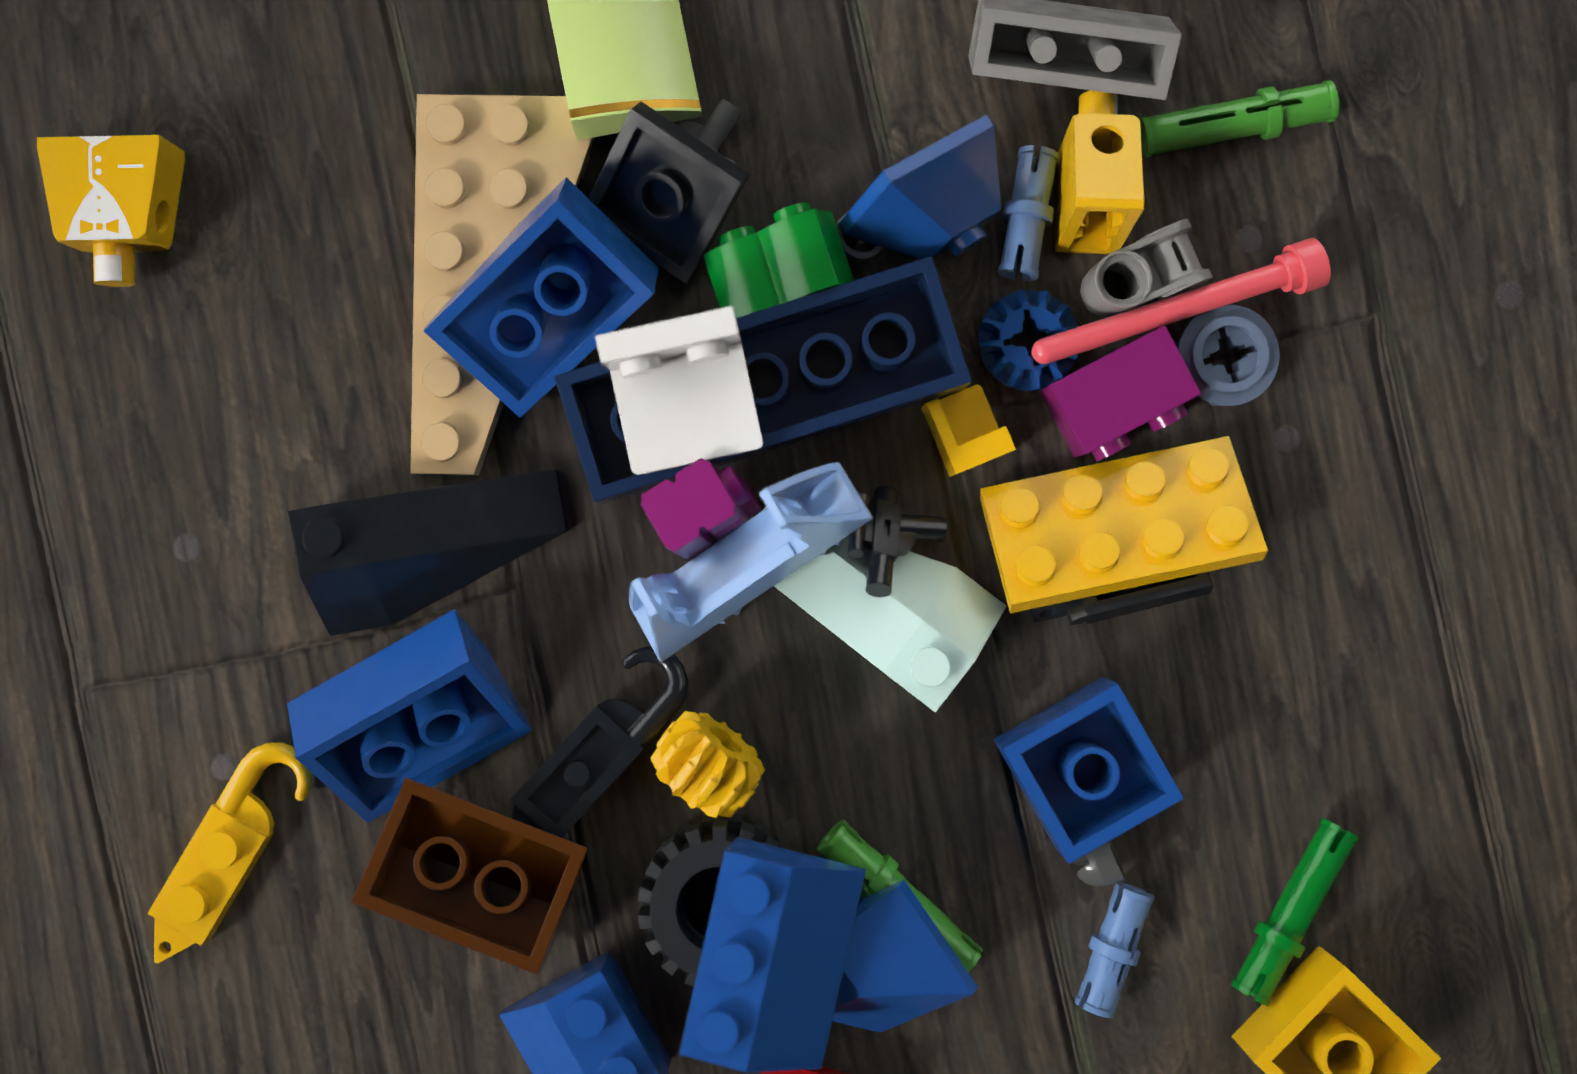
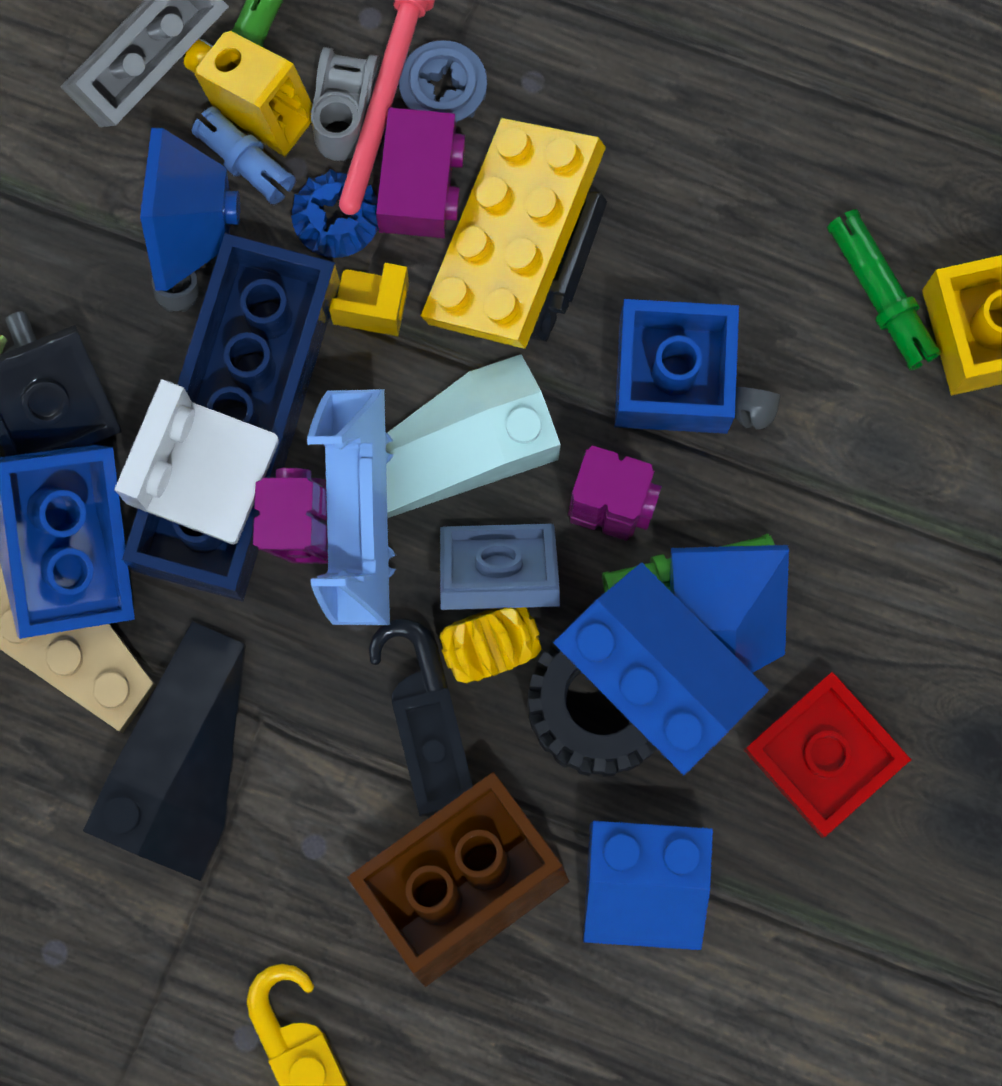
camera: 60 degrees left, 10 degrees down
blue slope [287,609,531,823] -> none
green brick [703,202,854,318] -> none
black piece [848,486,947,597] -> none
medium blue pin [1074,882,1155,1019] -> none
none -> sand blue tile [440,524,560,610]
none -> magenta brick [568,445,662,541]

